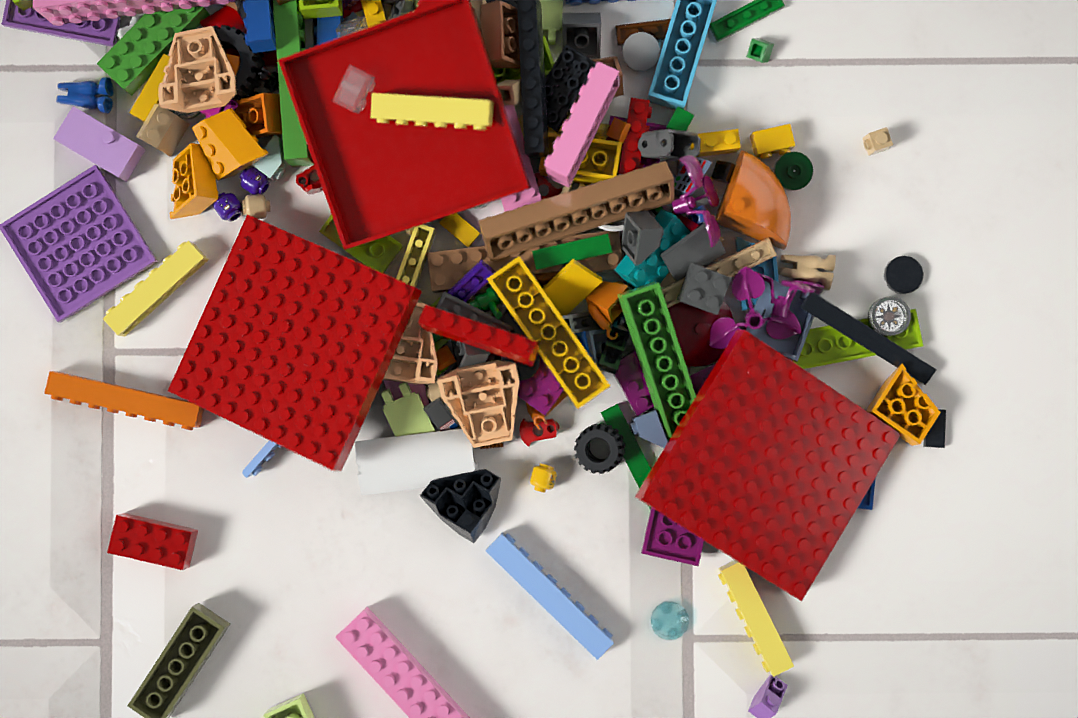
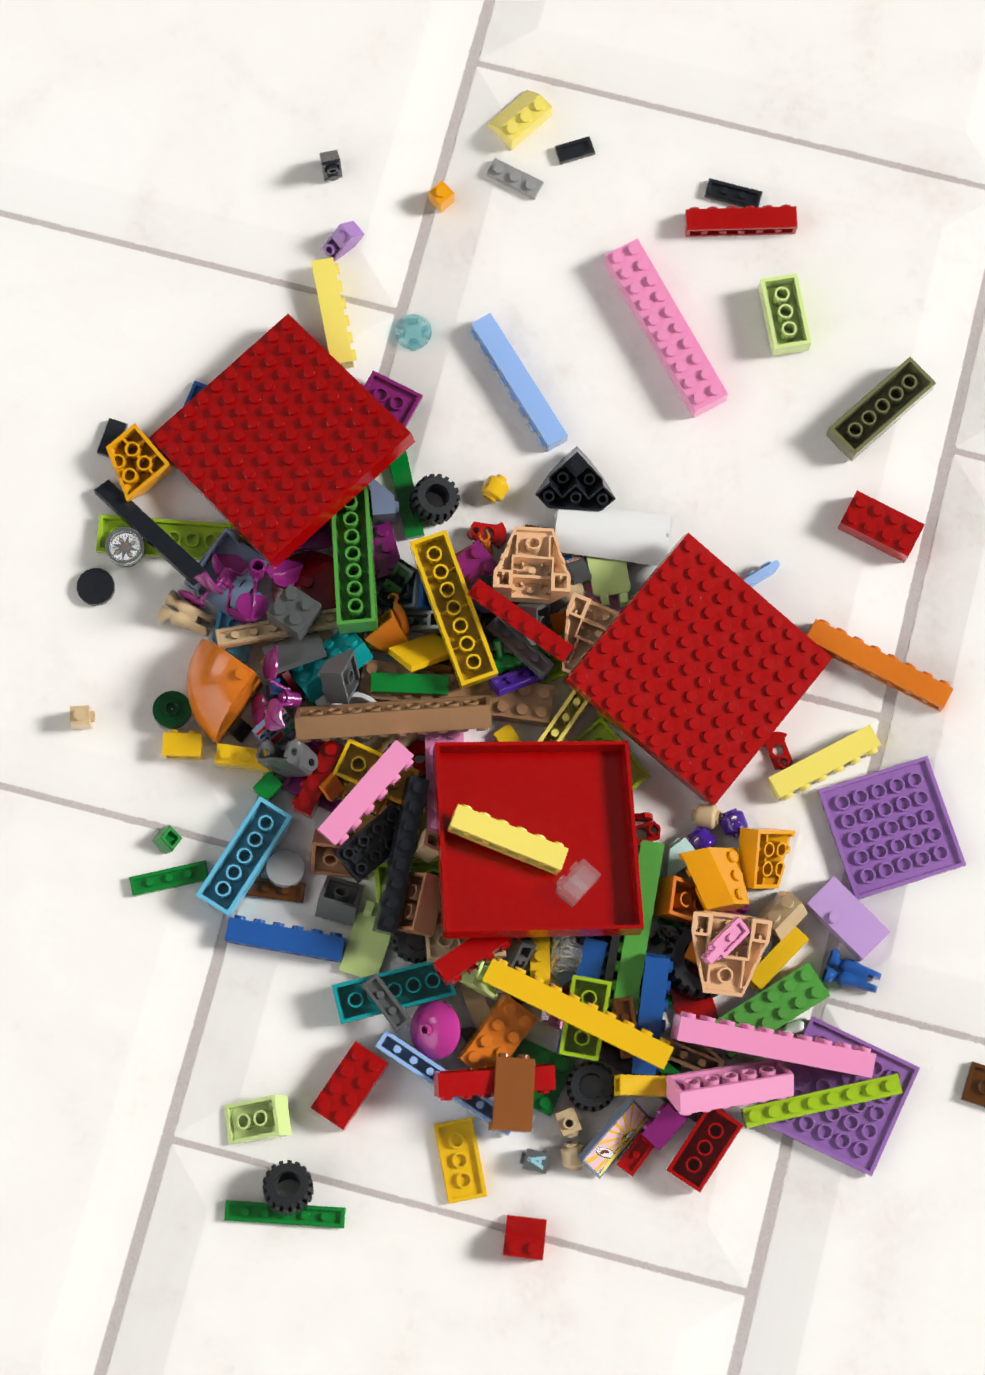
camera: 170 degrees left, 10 degrees down
none -> bright pink hinge [701,916,750,964]
none -> red piece [764,732,793,770]

